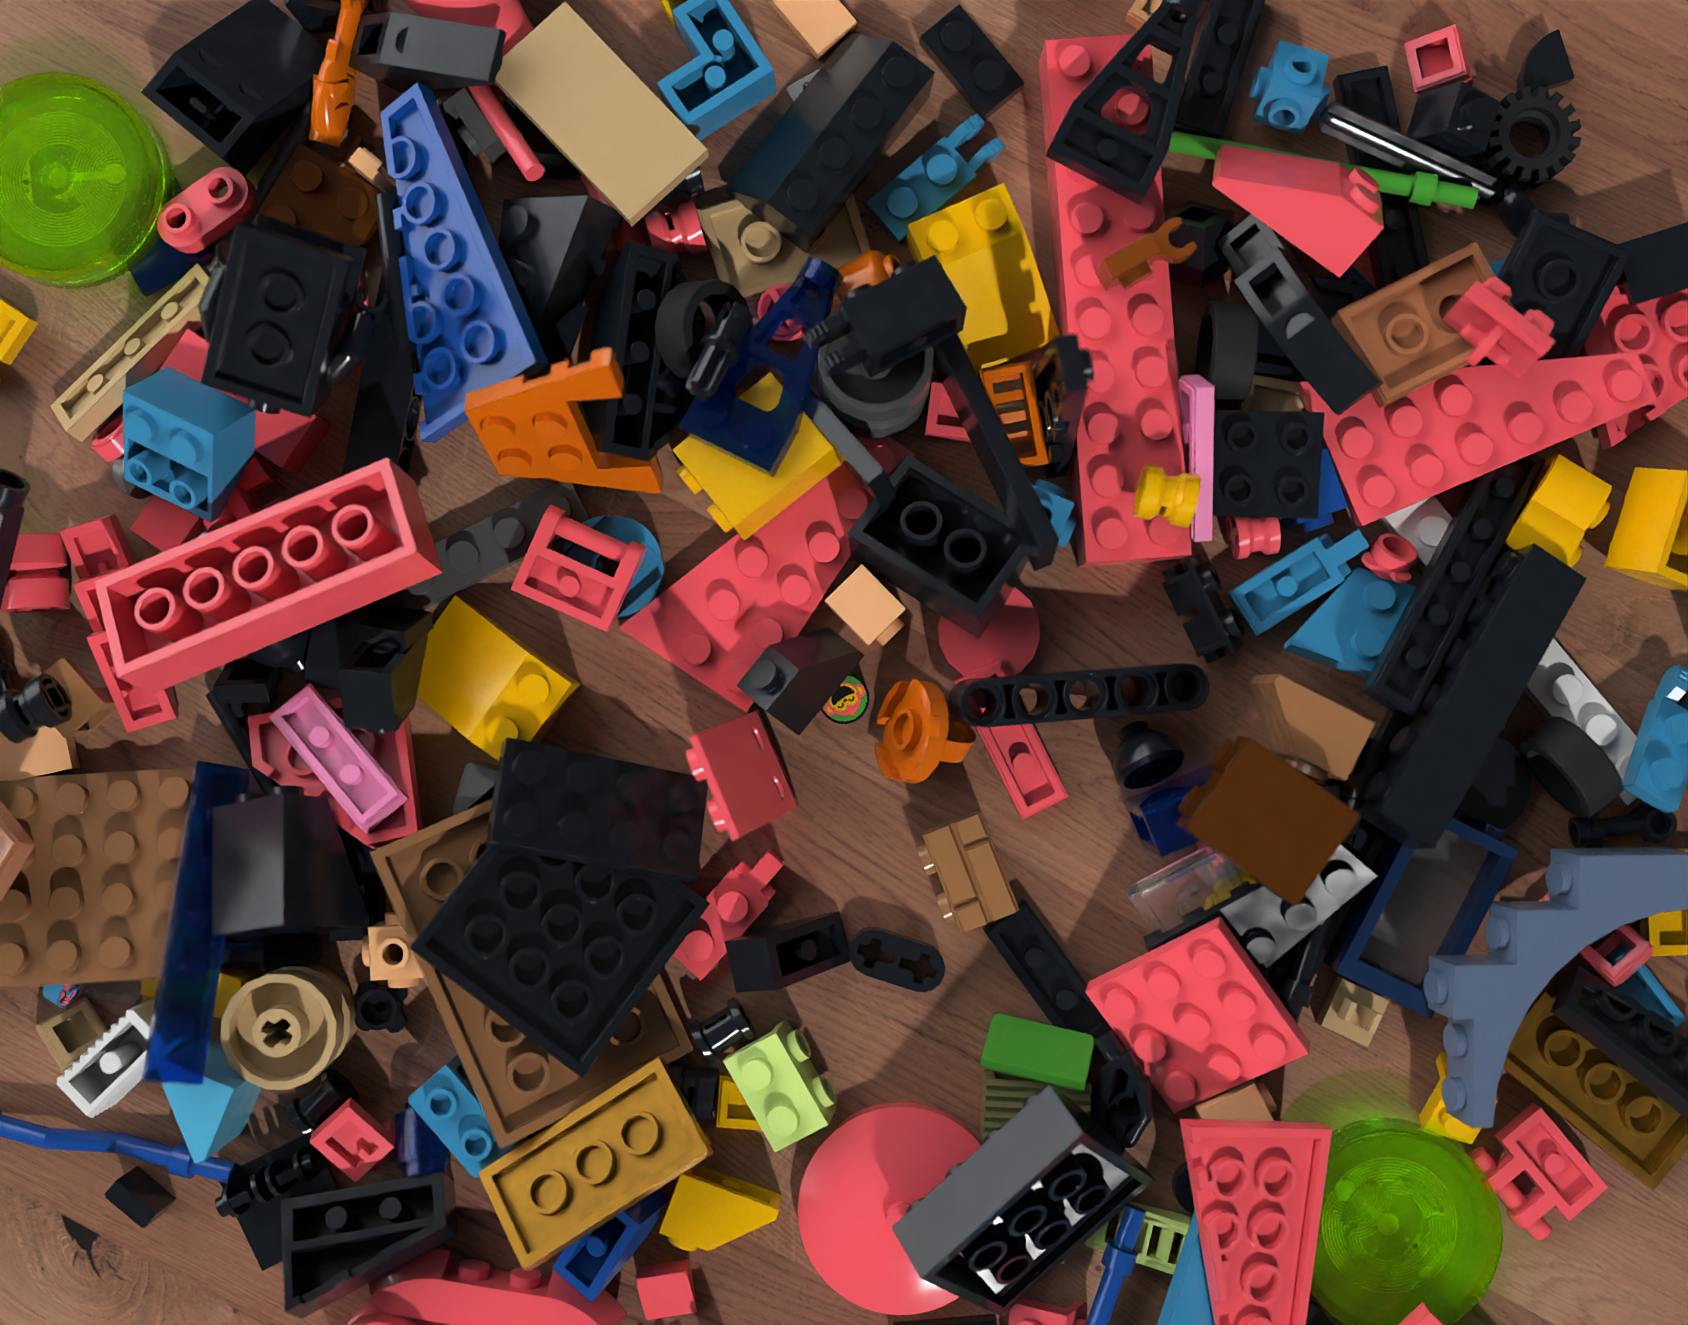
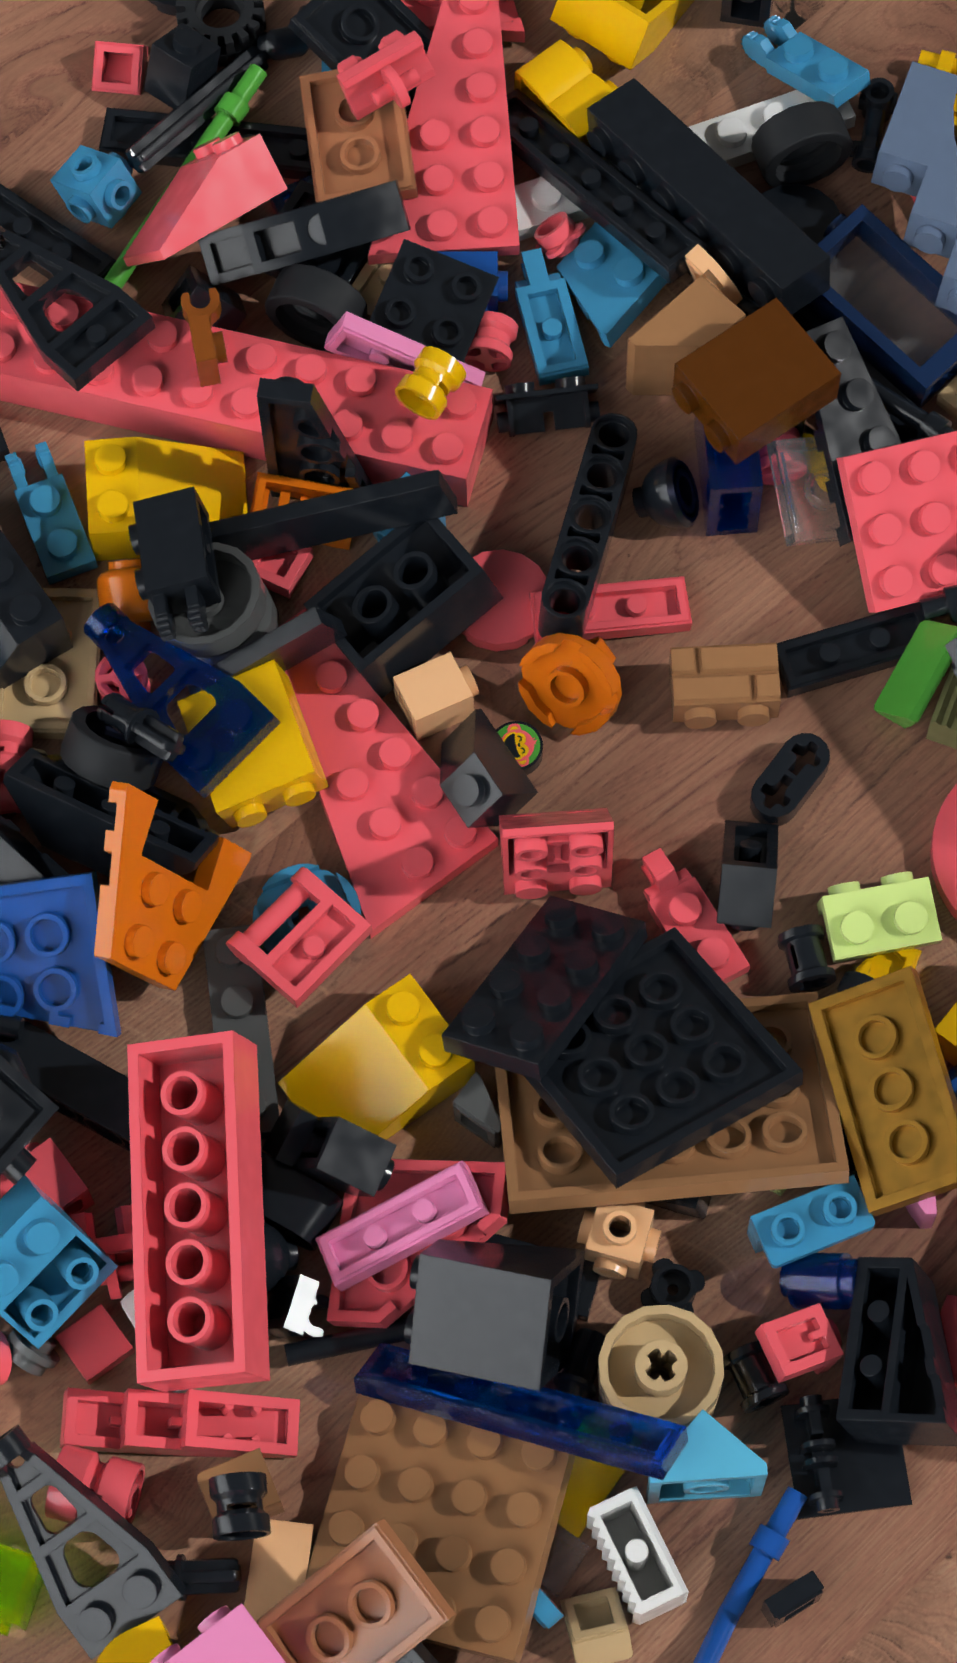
camera: 75 degrees left, 20 degrees down
none -> light nougat tile [685,244,743,305]

